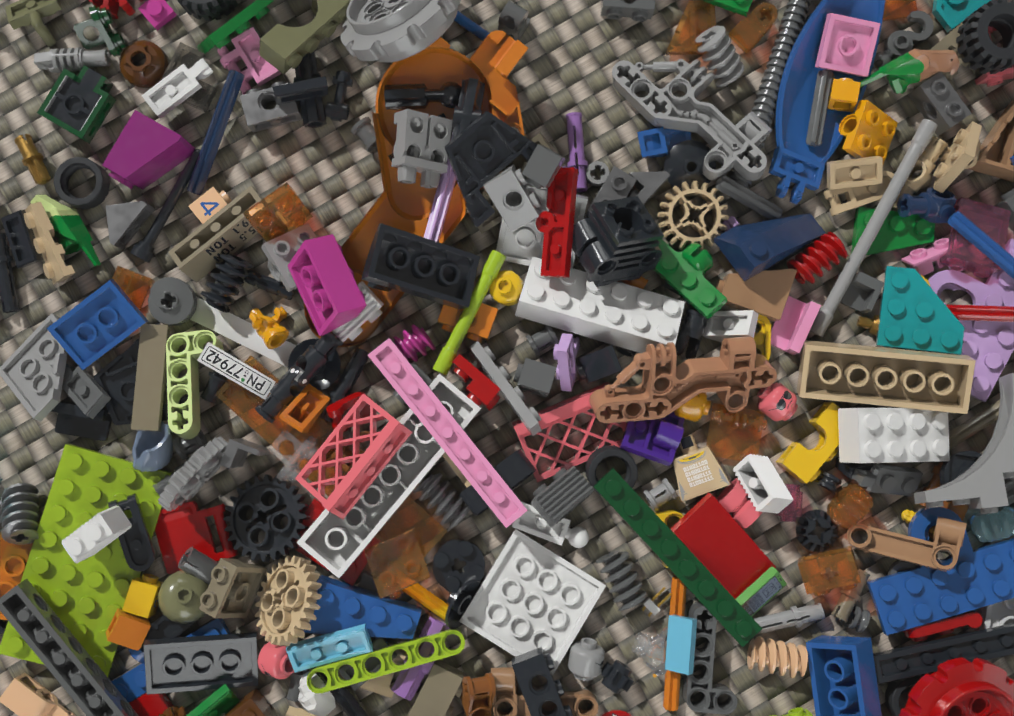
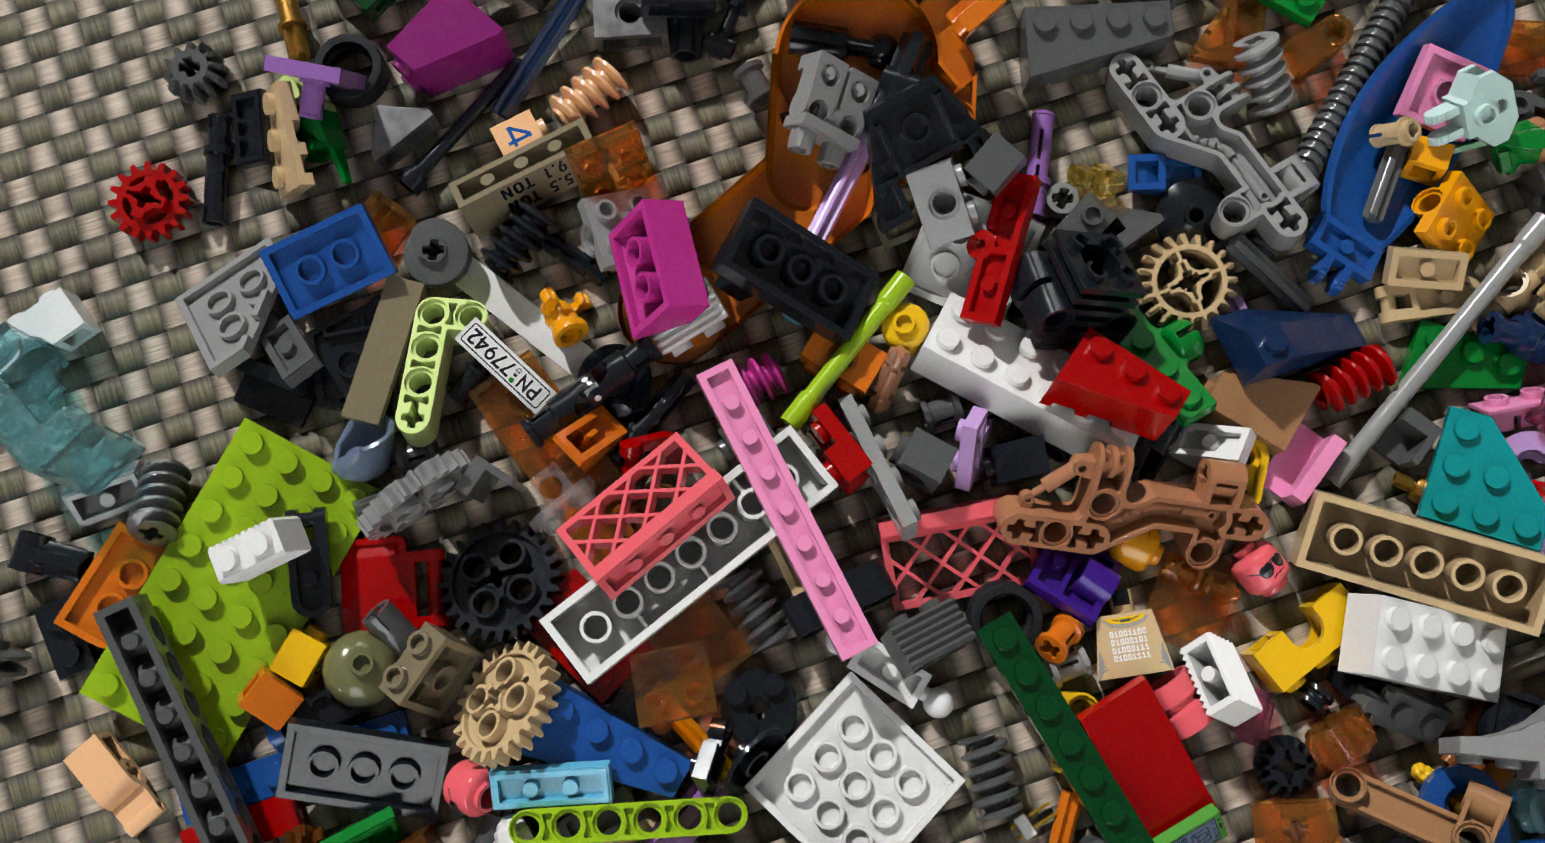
camera: 15 degrees right, 5 degrees down
none -> medium lavender tile [263,55,366,121]
none -> light nougat piece [548,57,629,127]
none -> black plate [689,717,733,795]
none -> nougat axle [867,345,911,413]
none -> dark grey wedge [1016,0,1174,94]
none -> orange bush [1034,613,1085,664]
none -> red wedge [1039,327,1191,441]
none -> clear yellow plate [1067,163,1126,198]
none -> tan pin [1369,116,1422,148]
none -> light aqua hinge [1423,64,1519,147]

